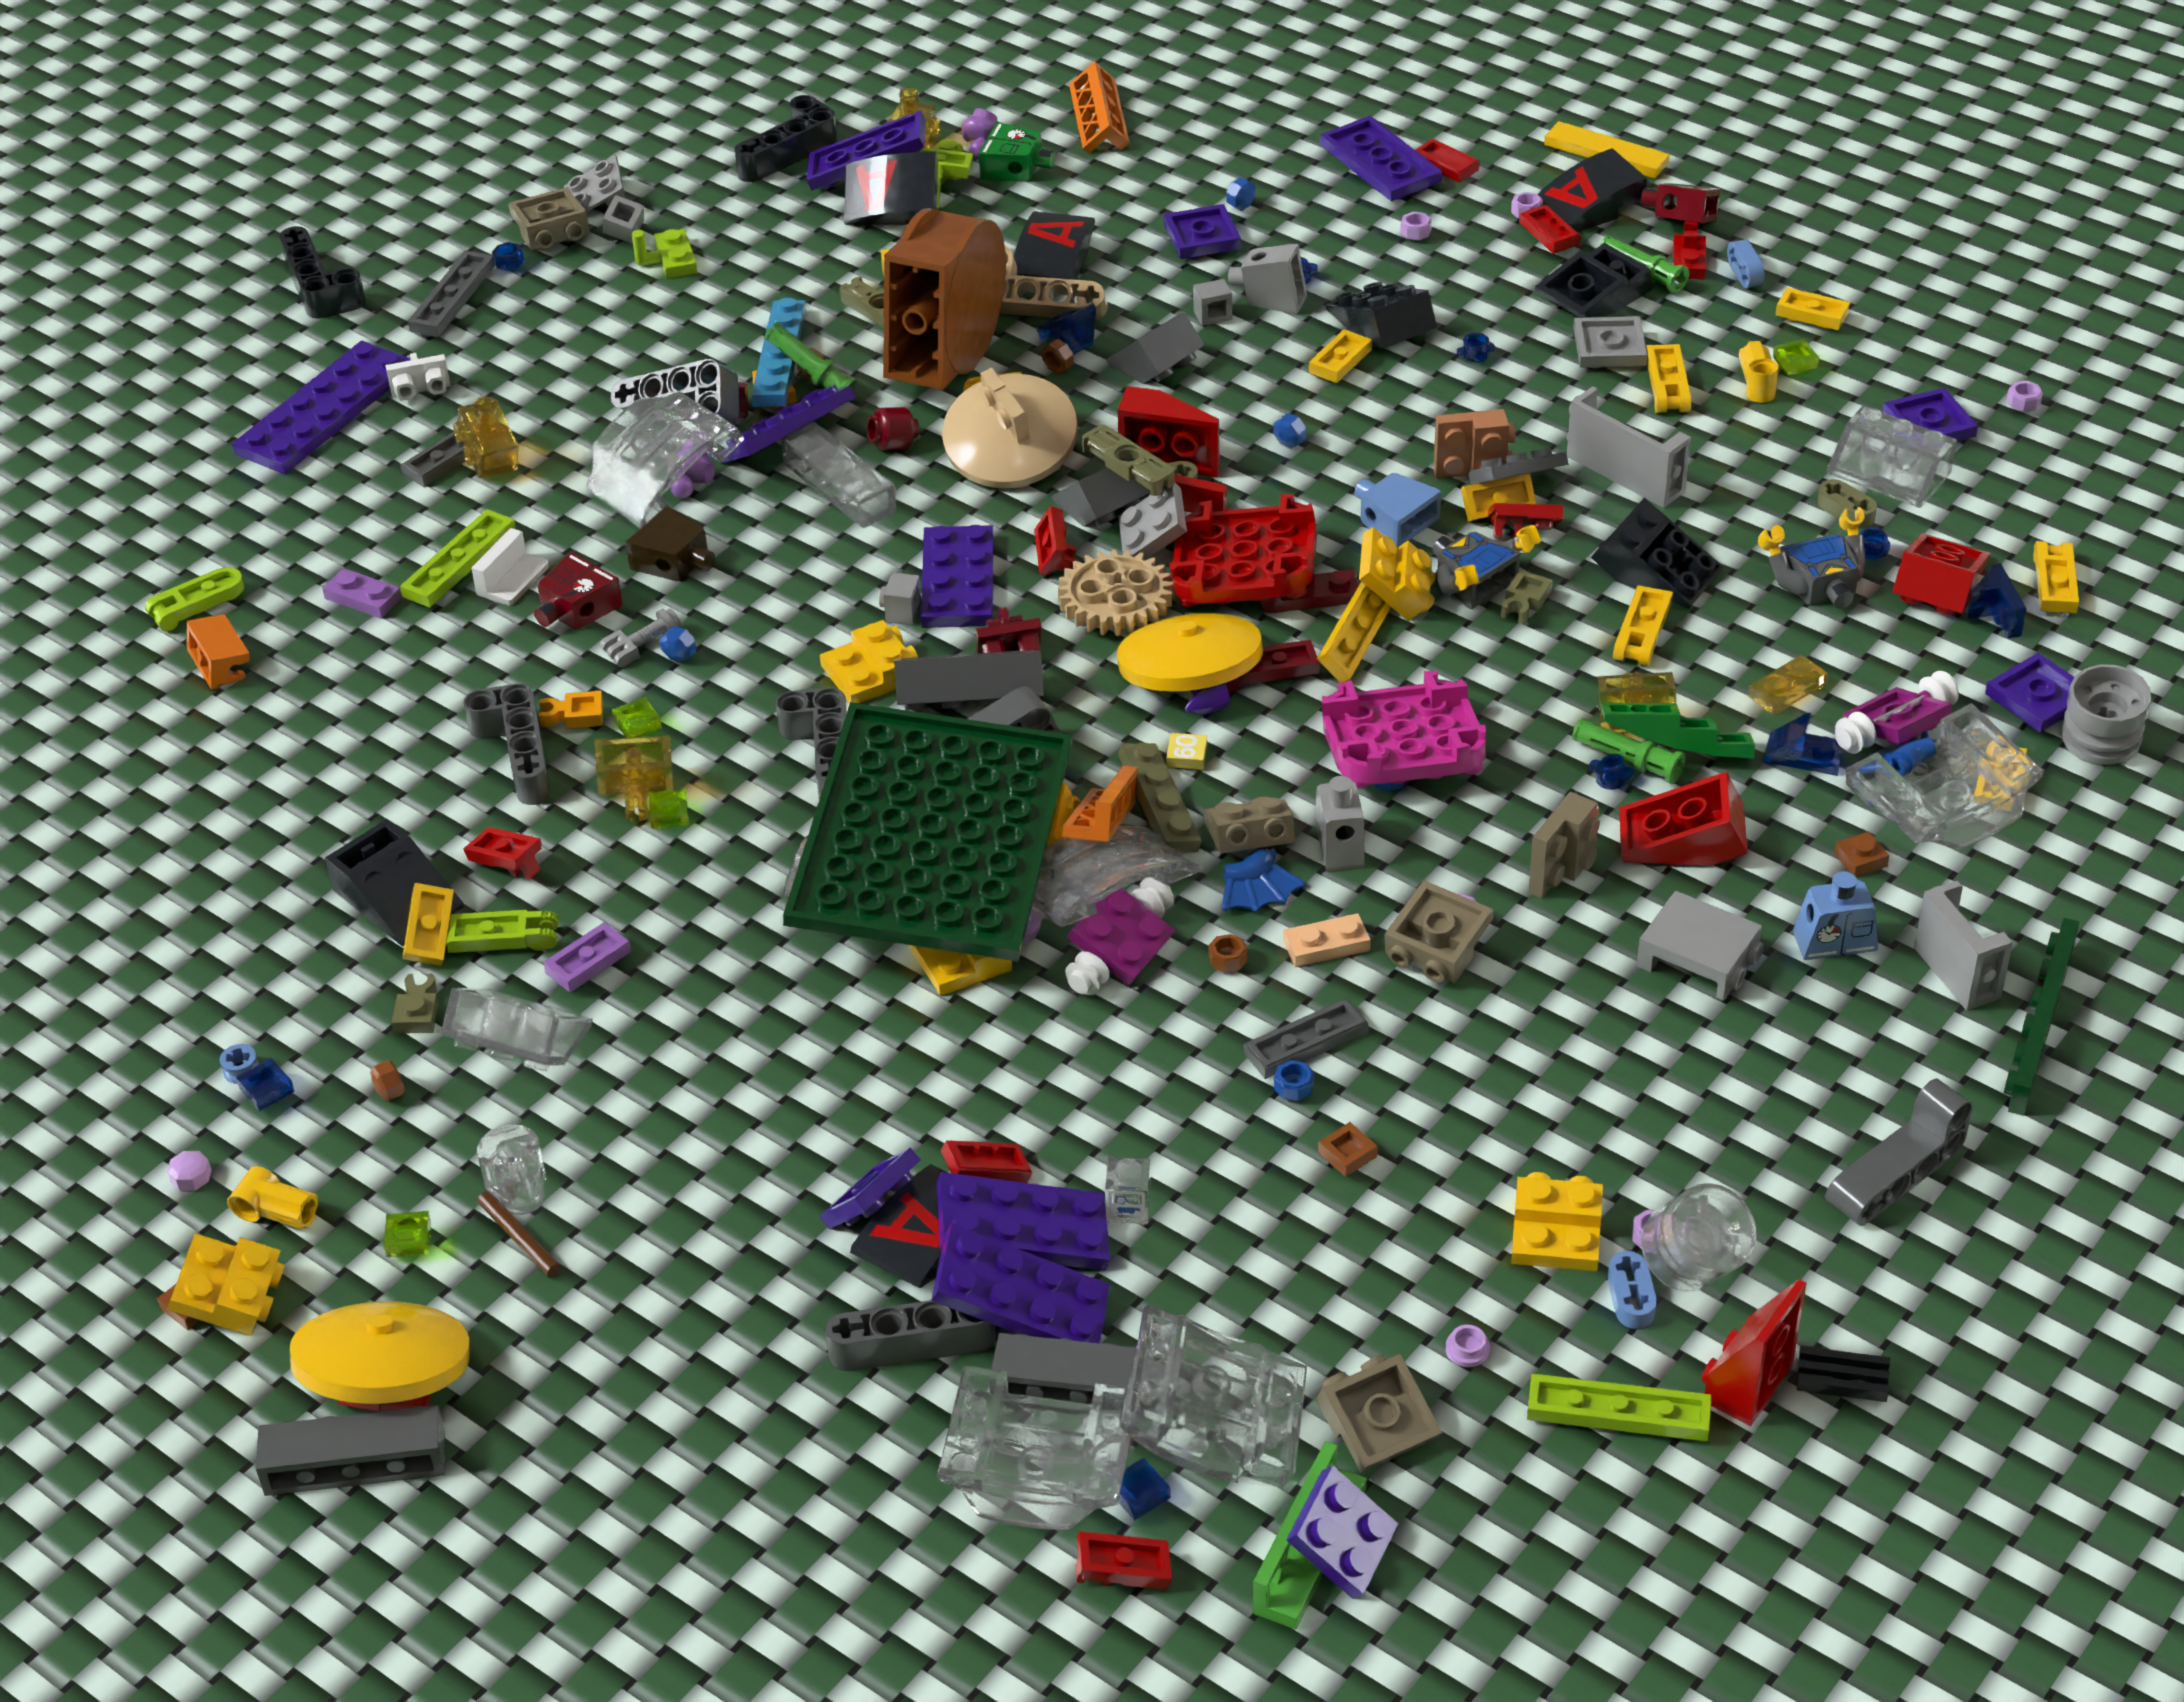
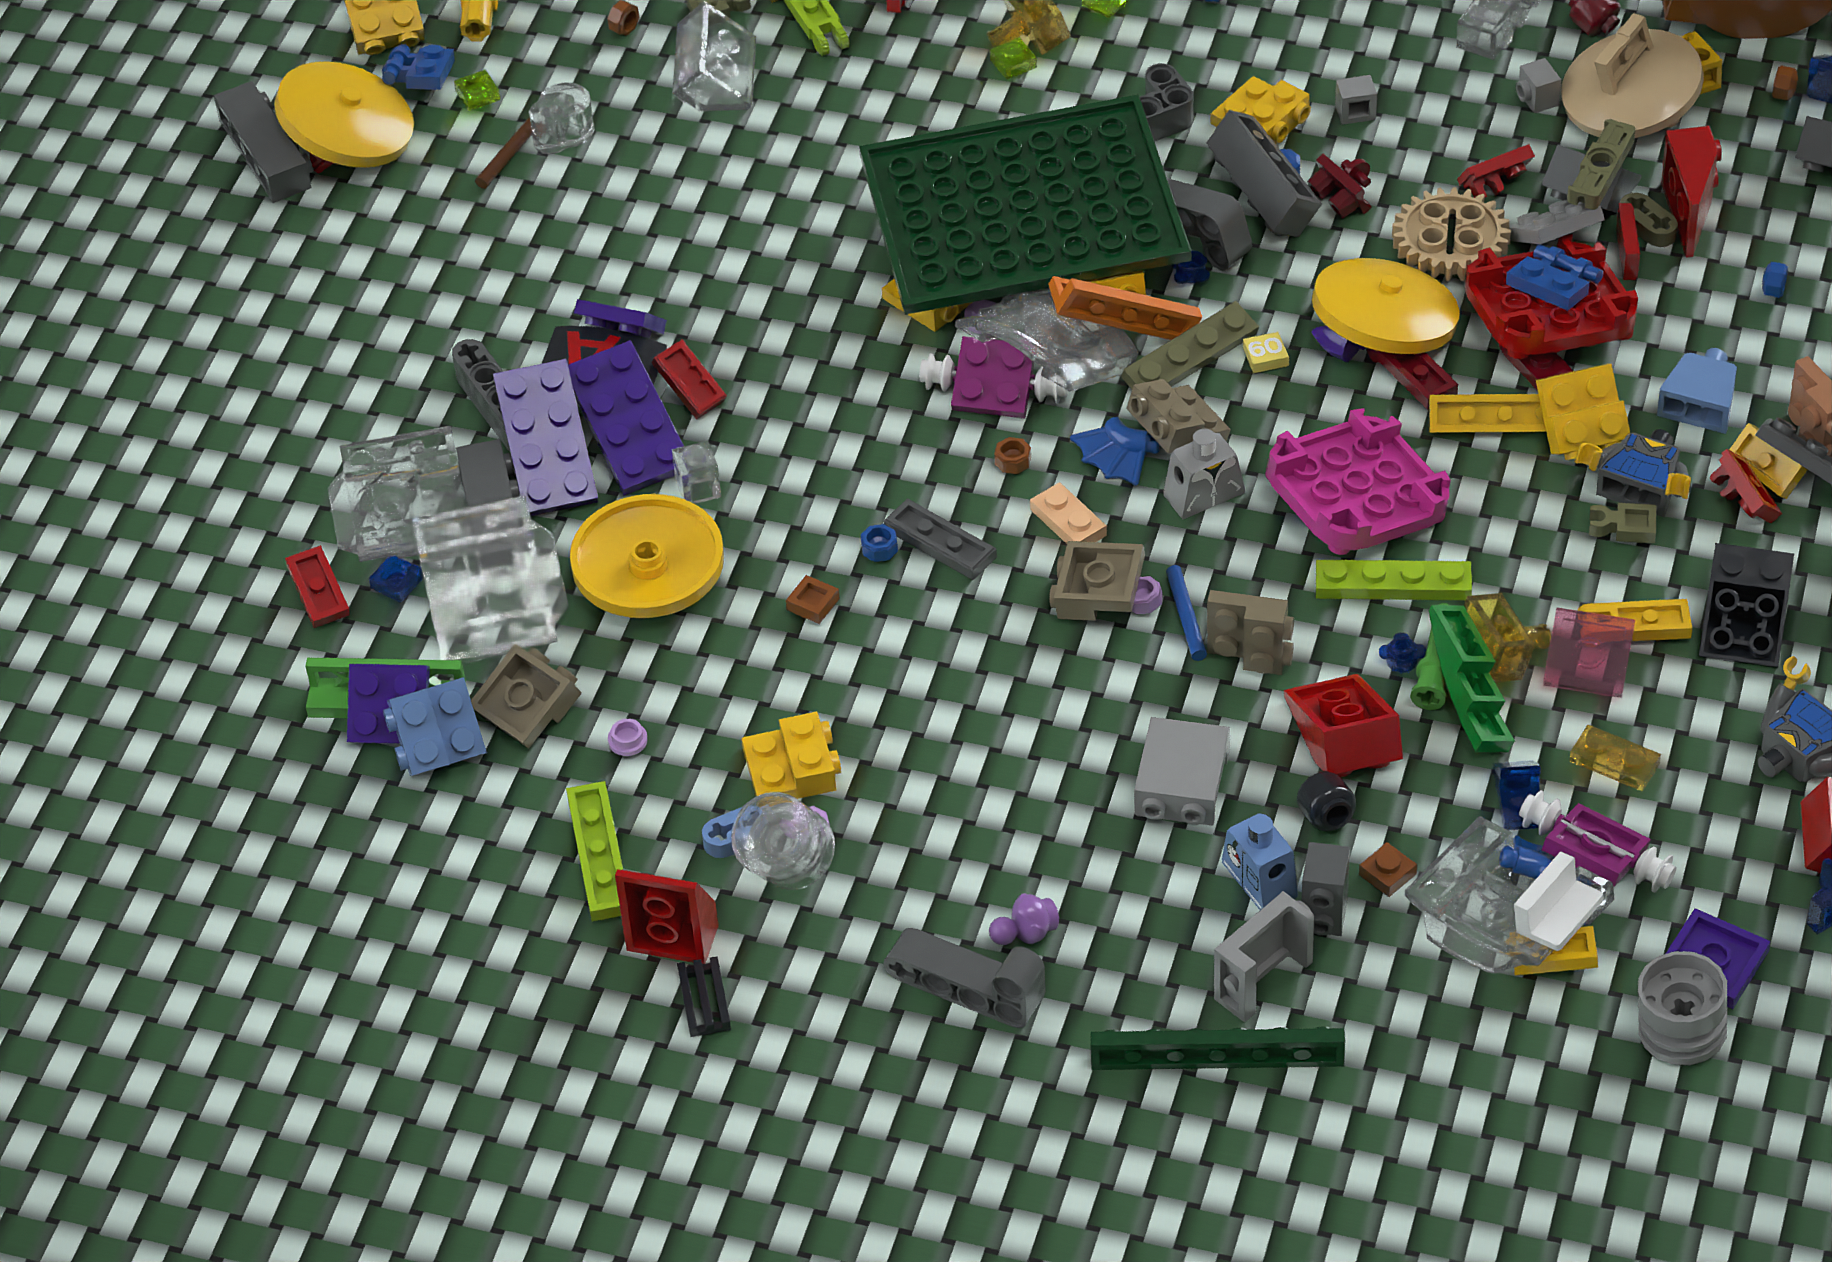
camera: 70 degrees right, 5 degrees up
medium lavender plate [543,922,631,993] -> none
dark purple plate [921,525,994,628] -> none
none -> blue plate [382,44,455,90]
none -> medium blue plate [383,677,487,776]
none -> yellow dish [570,494,724,618]
none -> medium lavender animal [989,893,1059,945]
none -> blue bar [1166,565,1207,661]
none -> black head [1297,771,1356,832]
none -> dark grey brick [1301,842,1350,936]
none -> lime plate [1316,560,1472,601]
none -> blue plate [1506,244,1603,311]
none -> white panel [1514,851,1604,951]
none -> light grey plate [1516,58,1561,113]
none -> clear pink tile [1543,607,1635,698]

